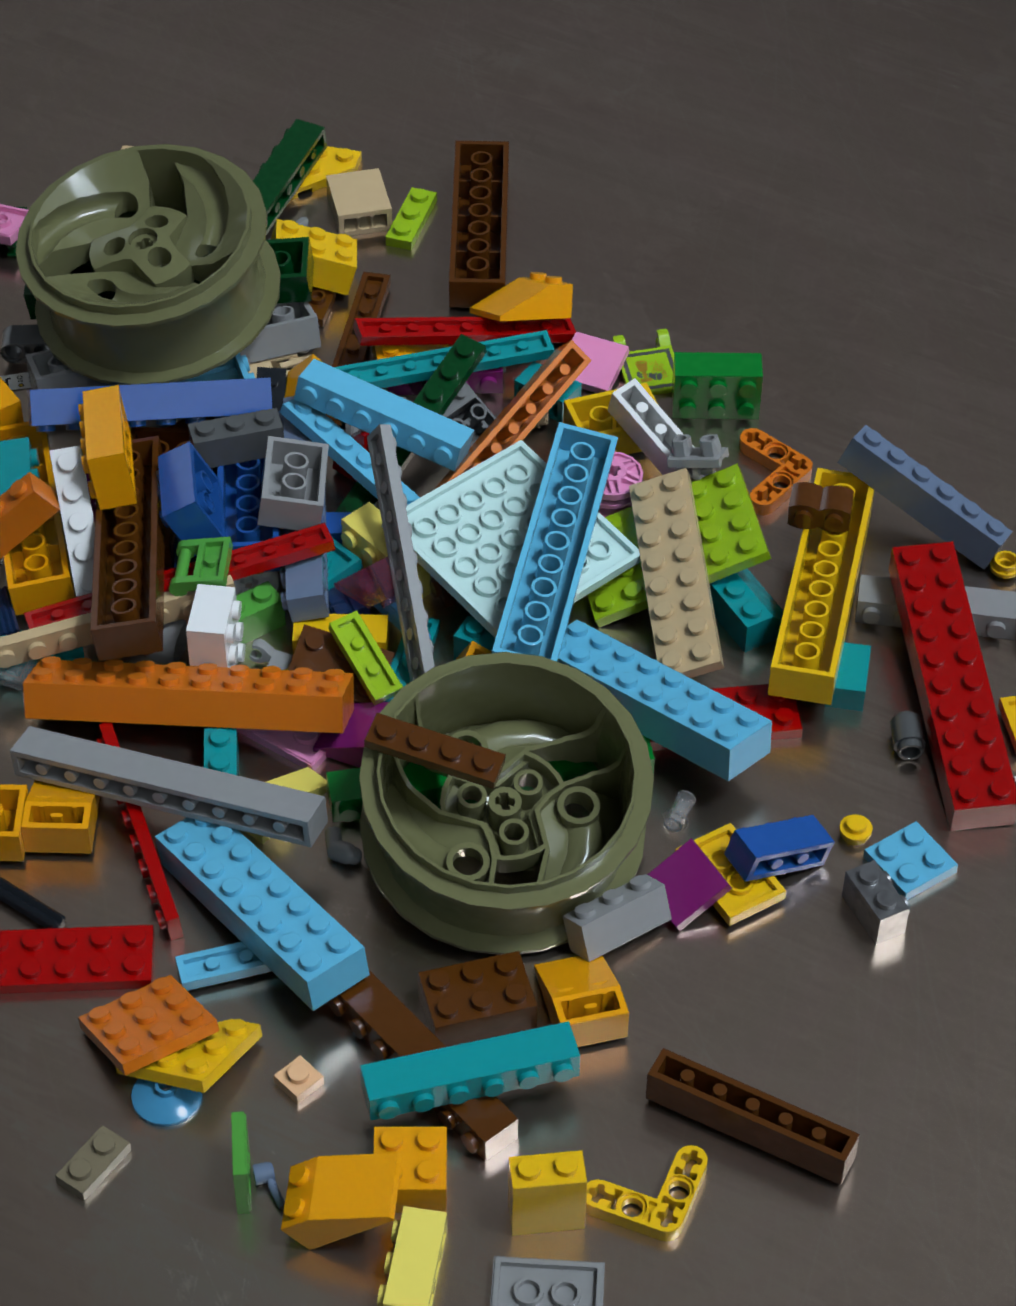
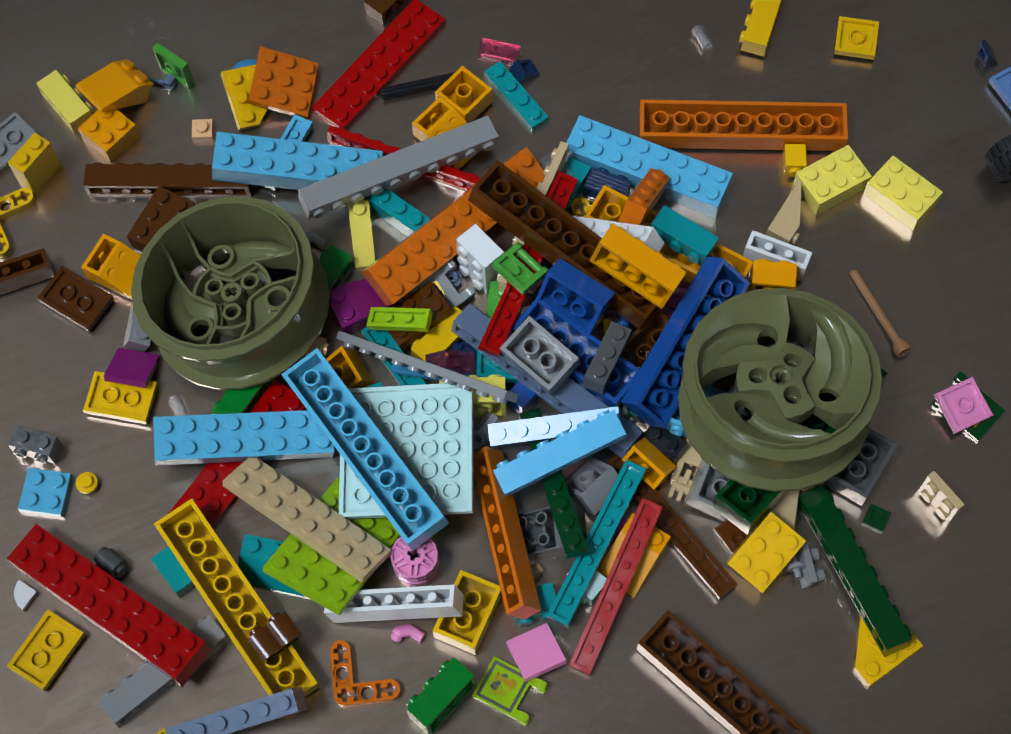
camera: 135 degrees right, 20 degrees up
dark tan plate [55,1125,131,1201] -> none
tan brick [326,168,392,236] -> none
teal brick [360,1021,580,1121] -> none
reddish brown plate [364,713,506,789] -> none
lime plate [385,187,437,251] -> none
light orange slope [470,272,573,321] -> none
light grey hips [667,434,729,481] -> none
blue brick [724,815,835,882] -> none
none -> reddish brown plate [37,266,114,332]

